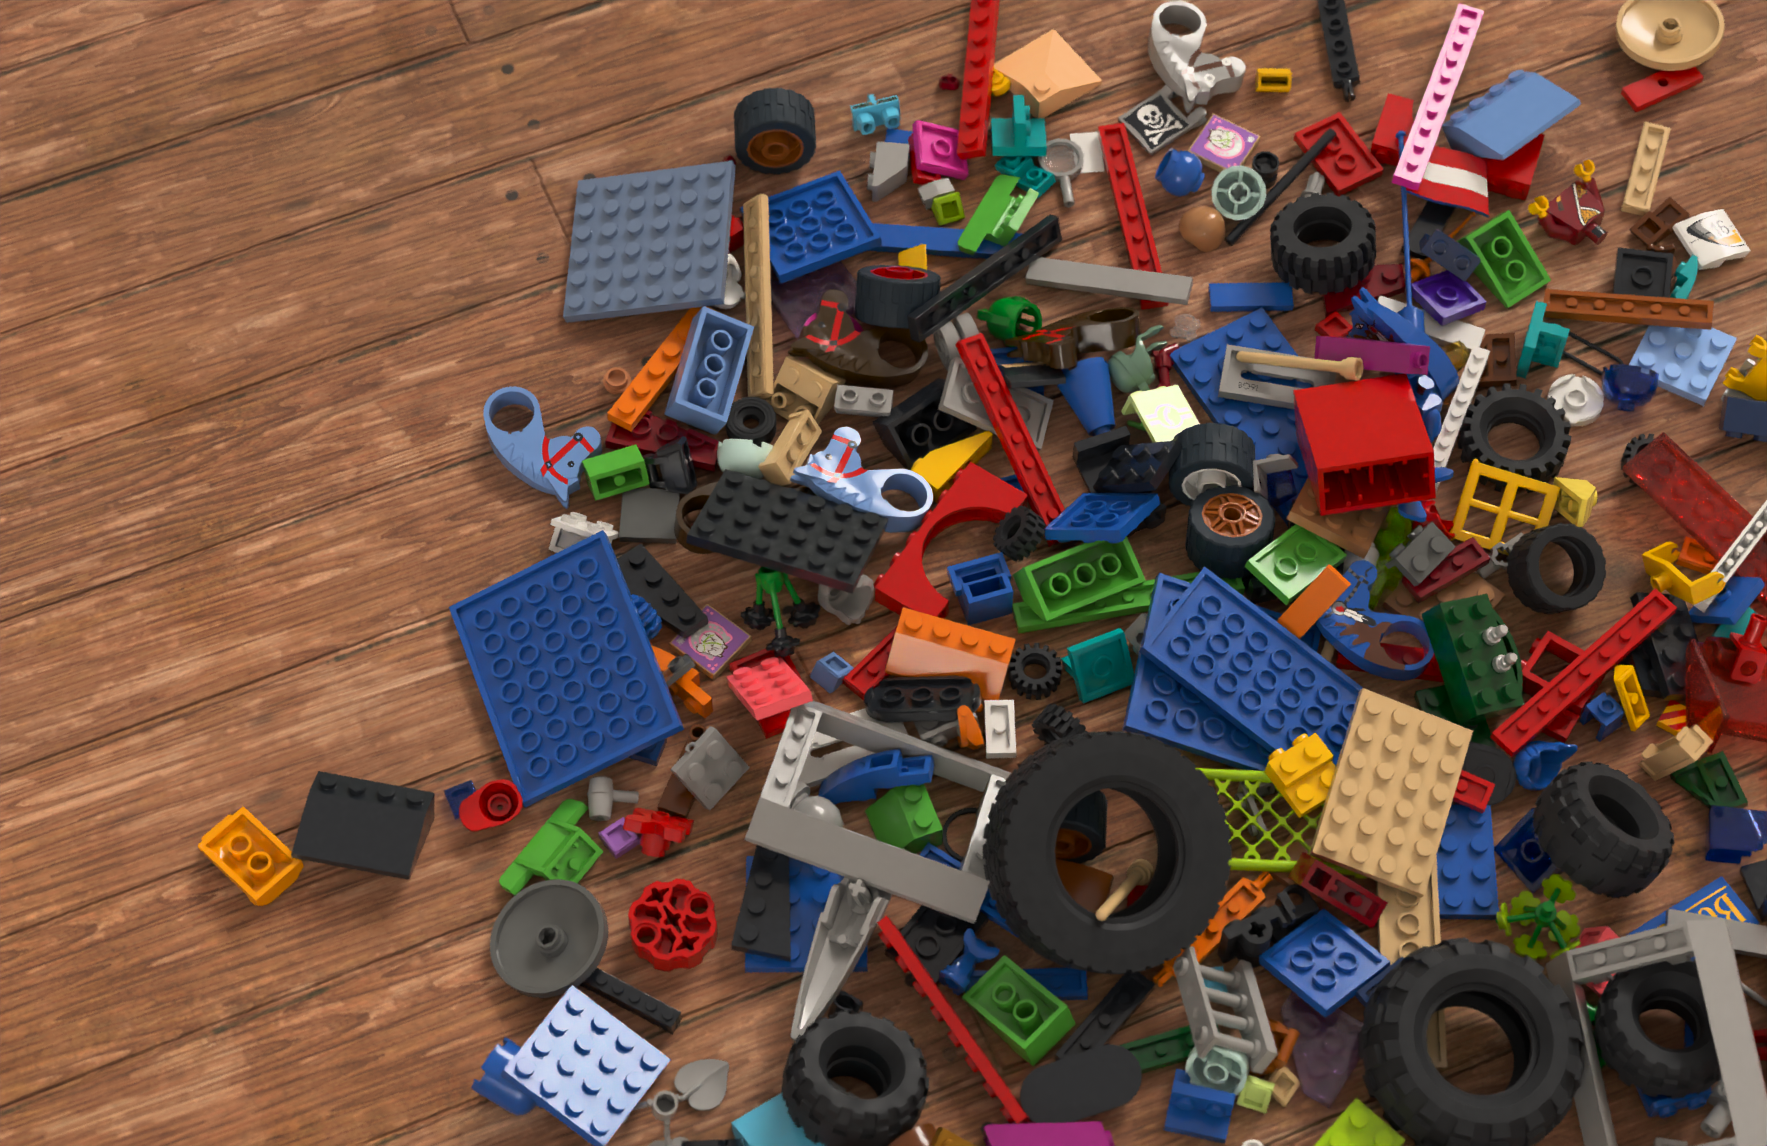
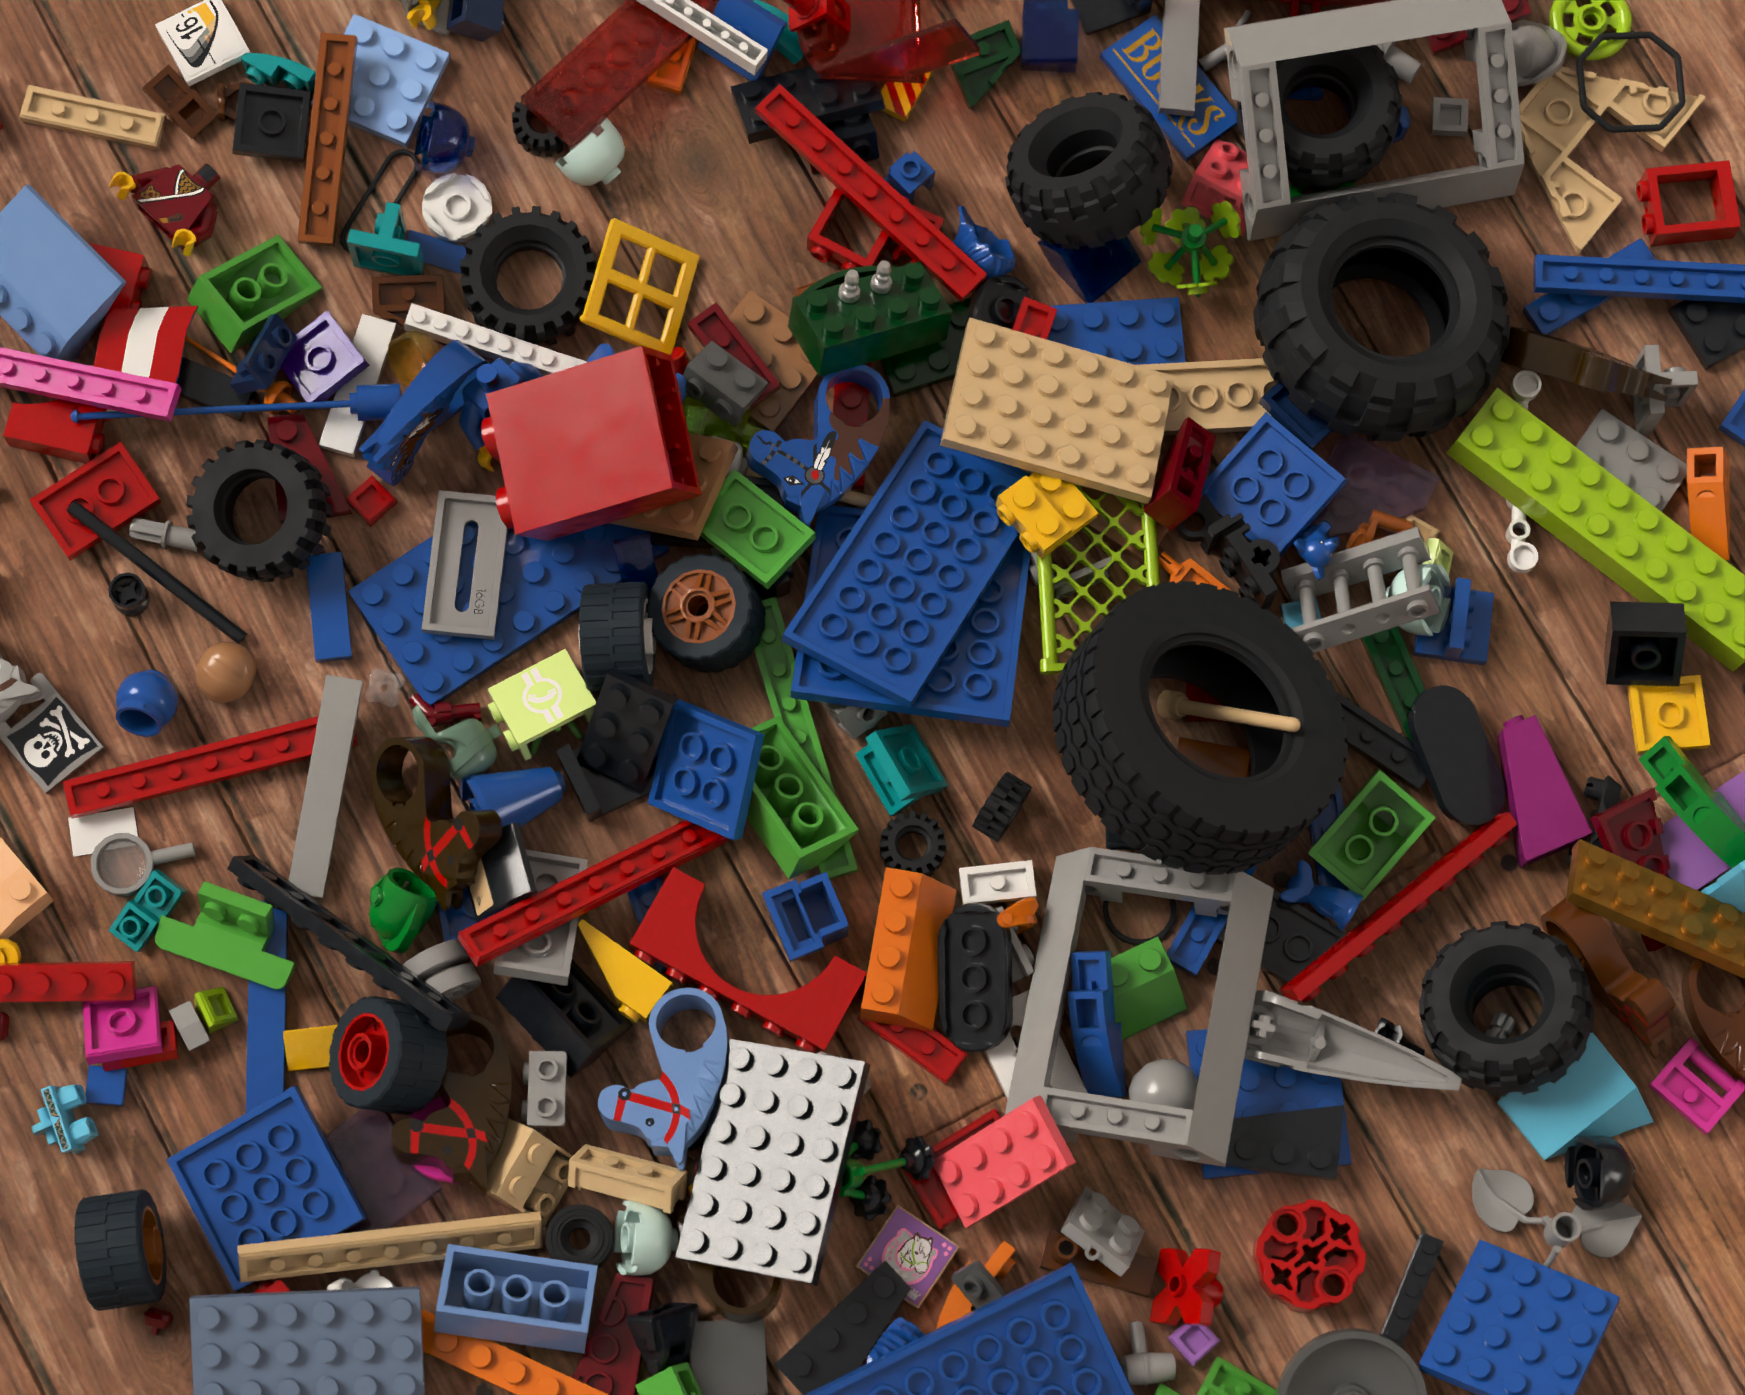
camera: 100 degrees left, 15 degrees up
medium blue slope [810,652,854,693] -> none
light grey slope [867,141,909,202] -> none
teal bracket [991,95,1047,156] -> none
black tyre [993,505,1046,561] -> none
tile [1188,114,1261,172] -> none
light aqua cylinder [1211,165,1266,220] -> none
tan piece [1236,351,1364,381] -> none
light grey bracket [1252,454,1298,500] -> none
orange tile [1277,564,1351,639] -> none
magenta slope [1314,336,1430,375] -> none
light grey axle [1477,532,1524,579] -> none
black tyre [1507,523,1606,614] -> none
light yellow slope [1553,477,1597,527] -> none
yellow slope [1614,665,1650,731] -> none
tan container [1638,724,1713,781] -> none
yellow piece [1642,542,1726,605] -> none
none -> blue sticker [406,230,466,274]
none -> light aqua cylinder [554,118,625,186]
none -> blue animal [1294,520,1341,581]

